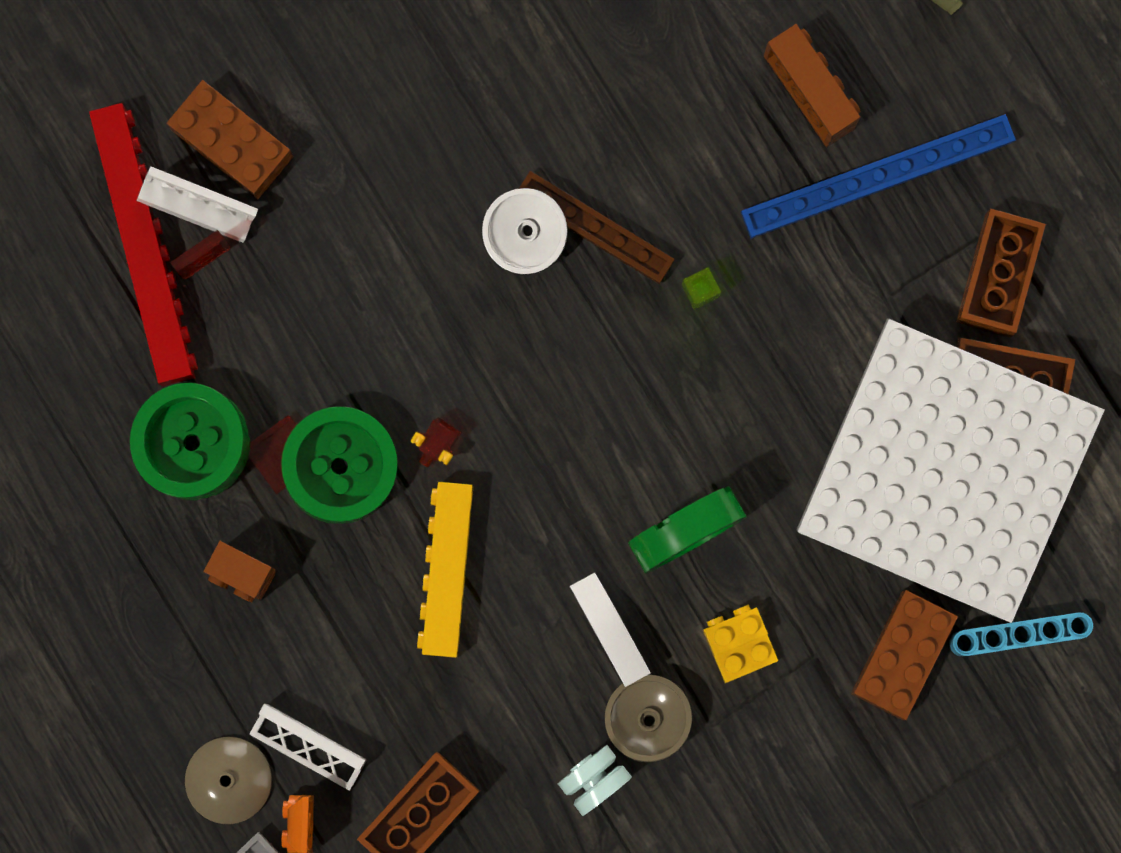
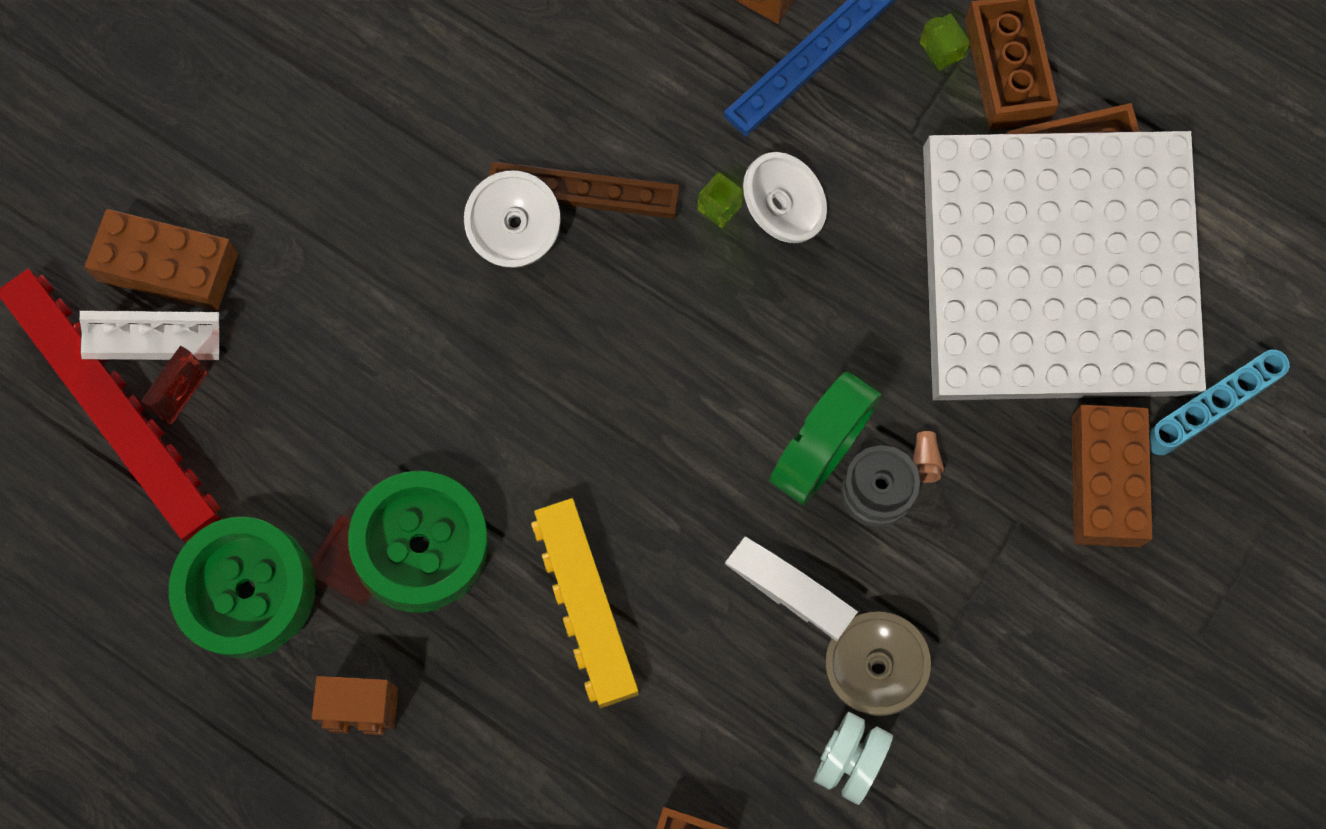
camera: 25 degrees left, 10 degrees down
clear red piece [411,417,462,467] -> none
yellow plate [703,605,778,683] -> none
none -> white dish [743,152,827,243]
none -> dark grey wheel [841,445,920,528]
none -> nougat cone [912,431,944,483]
none -> clear neon green brick [920,13,970,71]

